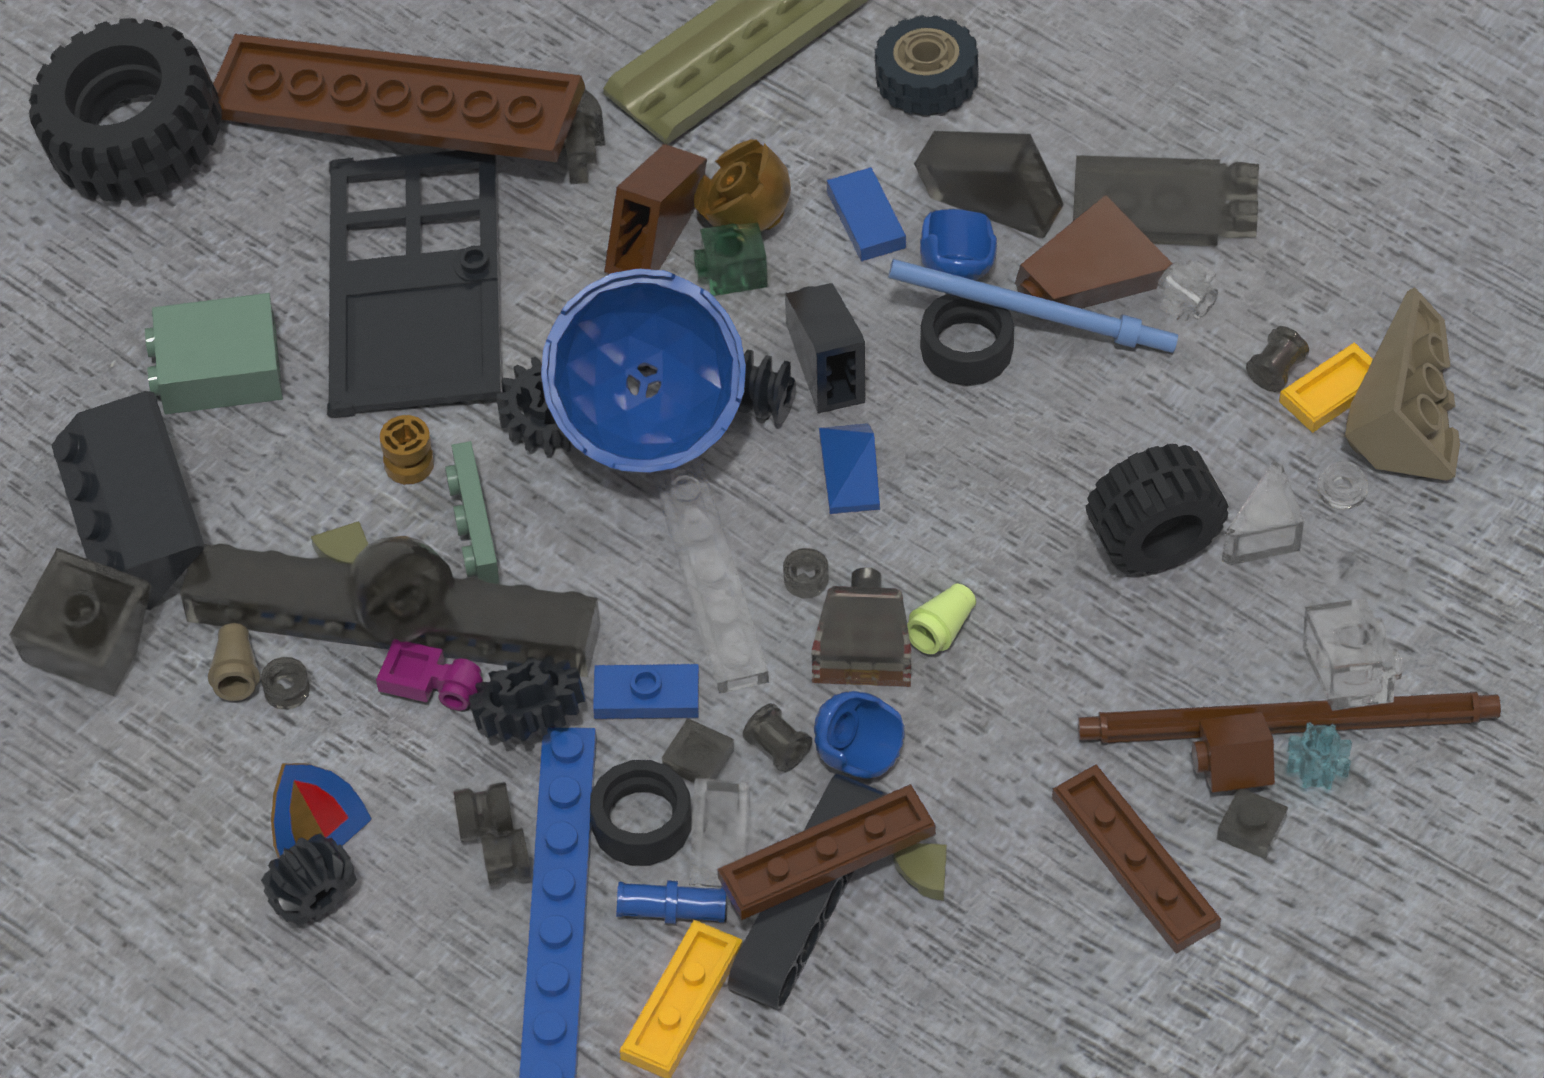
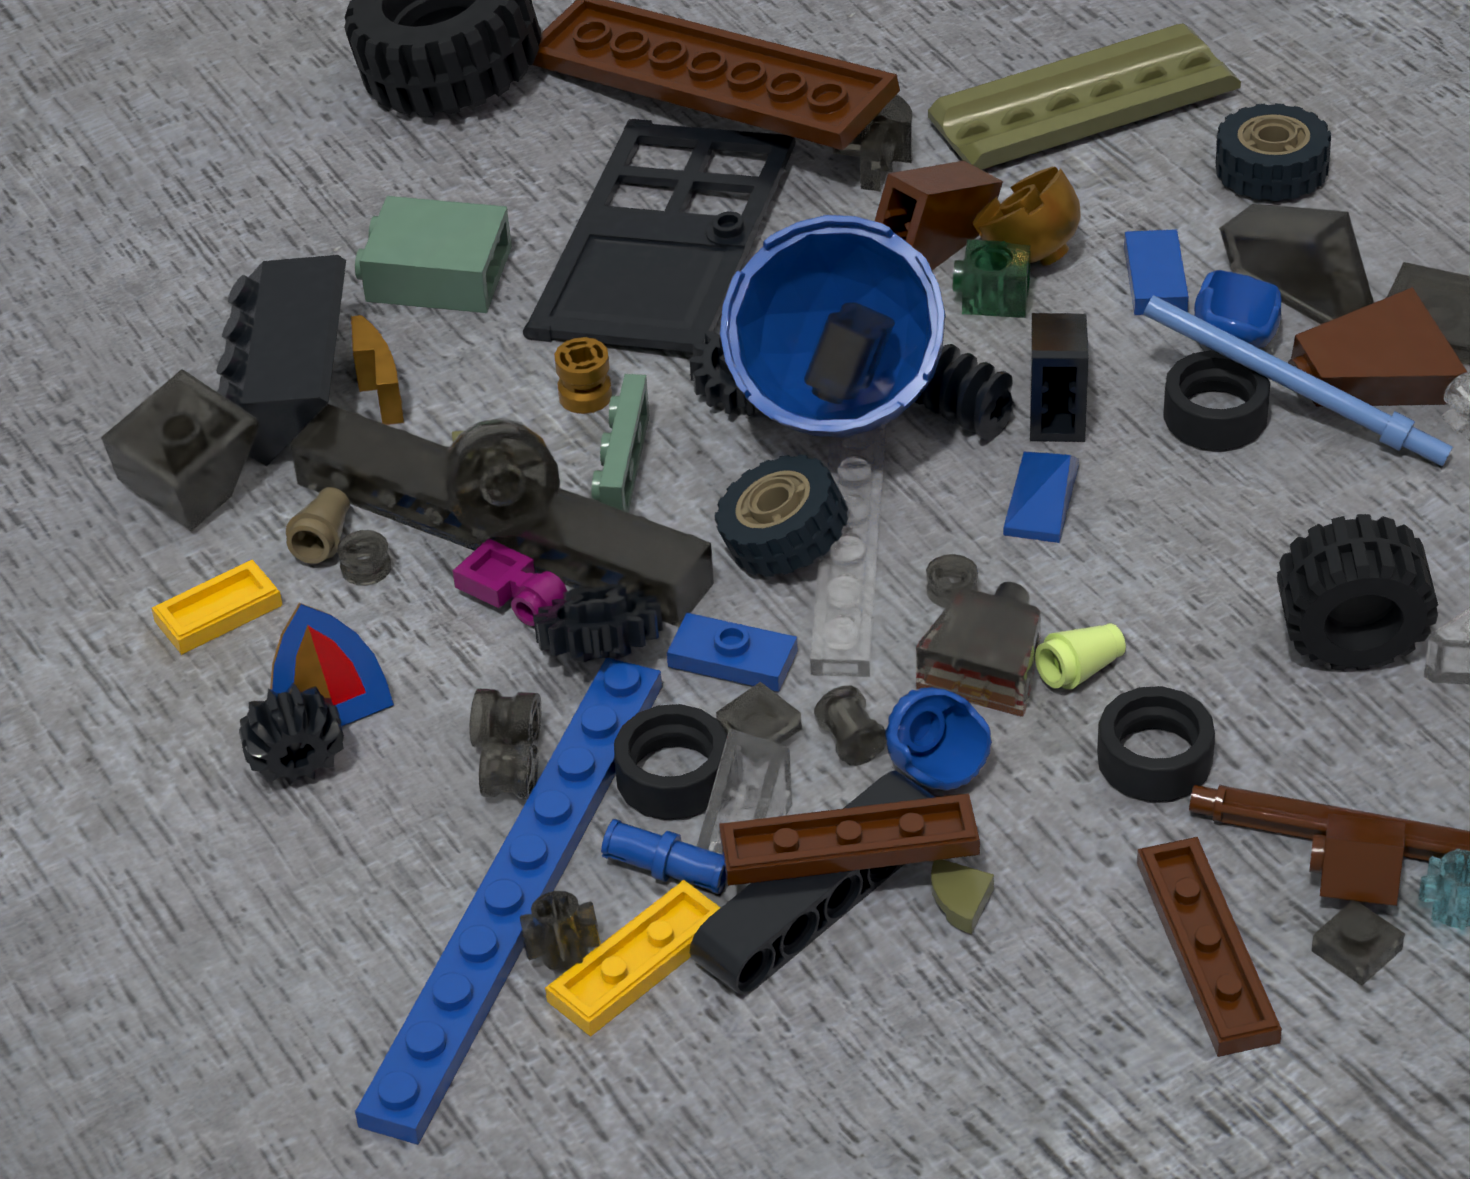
camera: 20 degrees right, 10 degrees down
none -> yellow tile [151,559,283,655]
none -> pearl gold slope [351,315,404,425]
none -> clear smoke gear [520,891,601,971]
none -> black wheel [715,454,848,577]
none -> clear smoke brick [804,302,895,404]
none -> black tyre [1097,686,1215,802]

